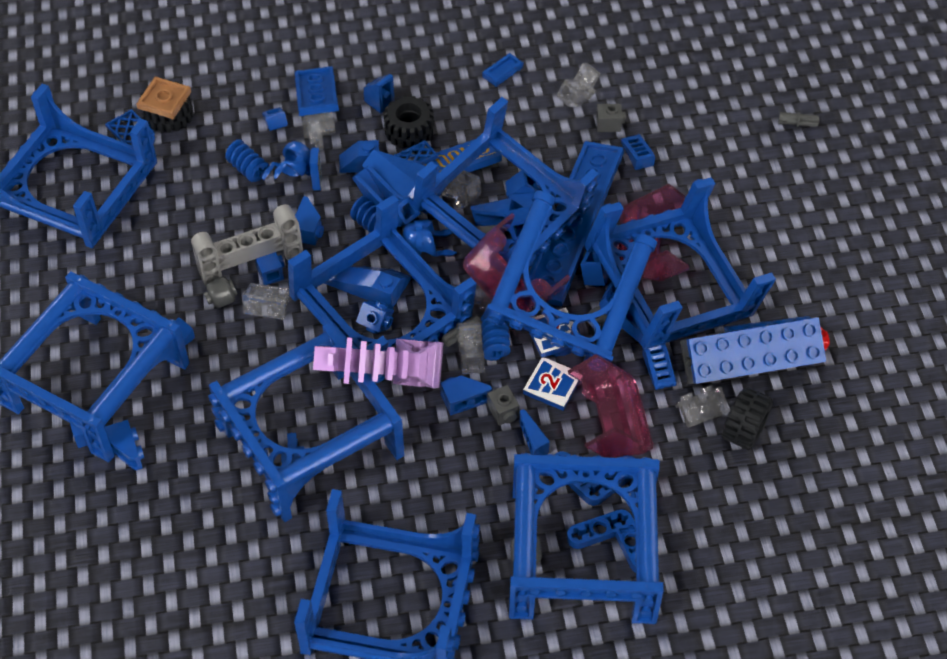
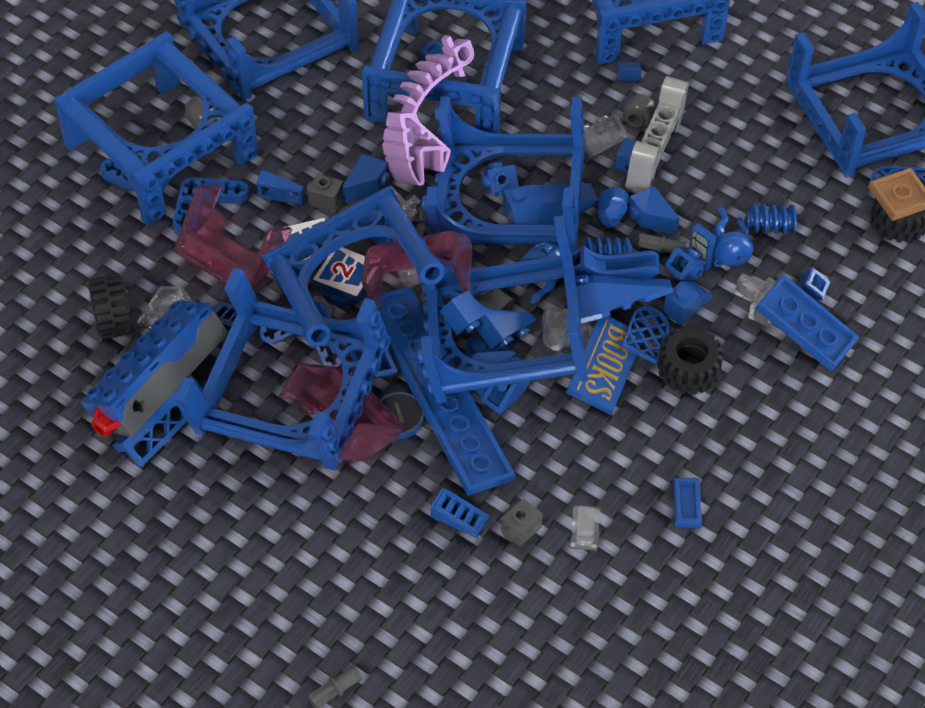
camera: 135 degrees right, 0 degrees up
blue slope [363,74,395,114] -> none
none -> blue rock [598,186,629,228]
none -> dark grey axle [637,233,686,254]
none -> blue brick [664,246,707,281]

